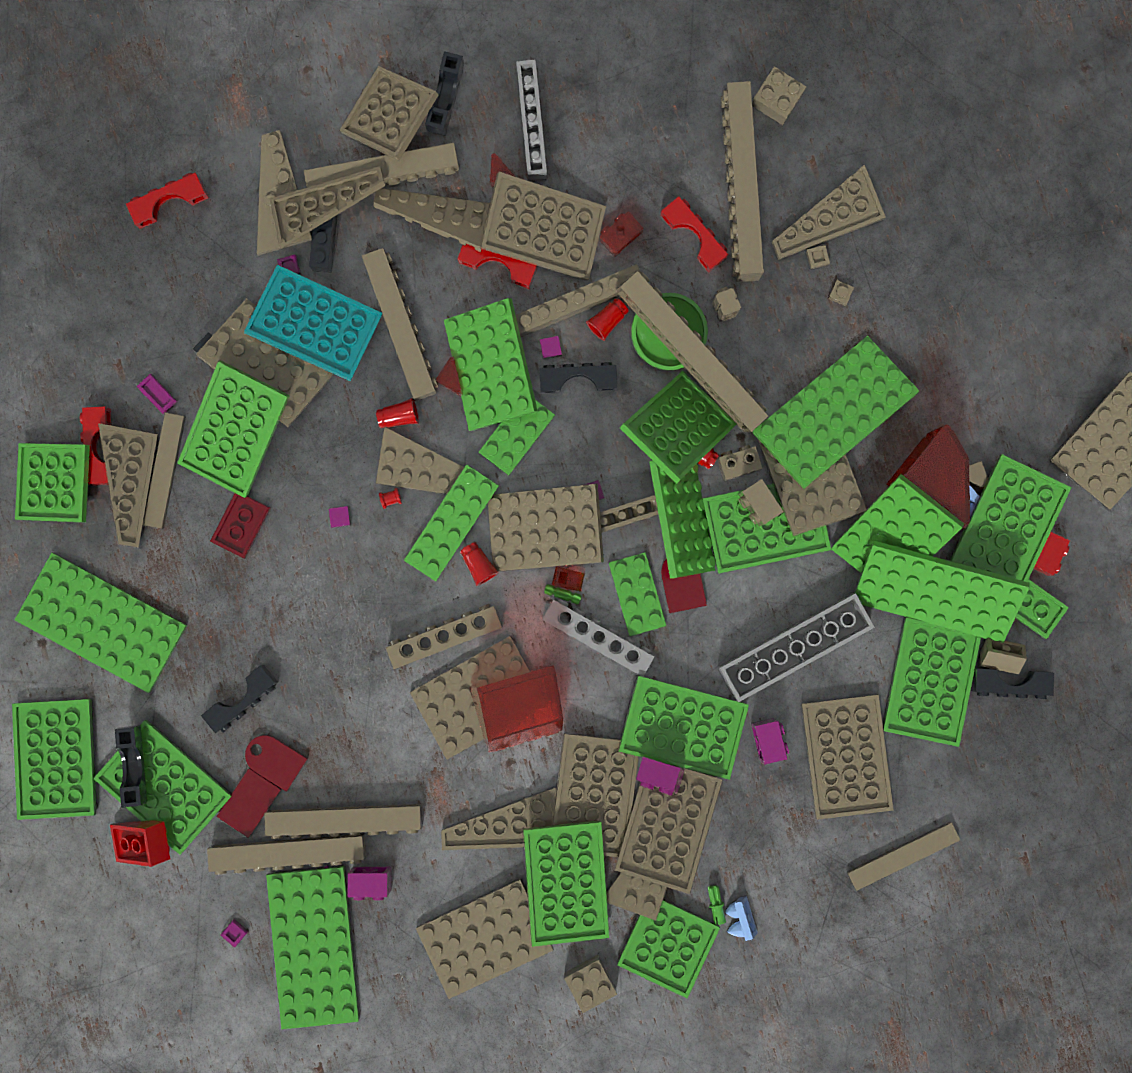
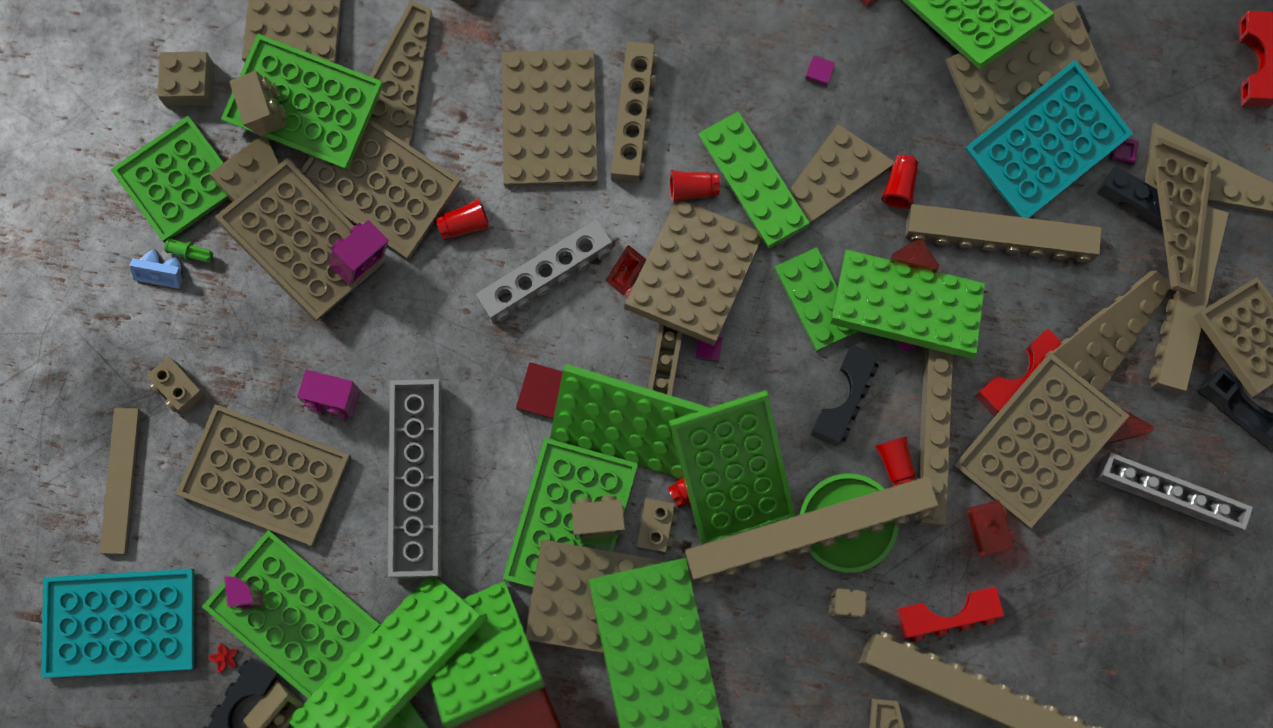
camera: 115 degrees right, 10 degrees down
red bush [379,488,402,509] -> none
clear red windscreen [469,665,563,753] -> none
magenta tile [540,336,562,359] -> none
bright green axle [544,584,582,604] -> none
bright green plate [609,552,666,636] -> none
bright green plate [618,675,749,780] -> none
none -> teal plate [41,569,195,678]
none -> dark tan brick [146,356,206,414]
none -> red plant [208,643,238,673]
none -> magenta brick [224,576,264,610]
none -> dark tan brick [229,70,287,137]
none -> red plant [436,198,490,240]

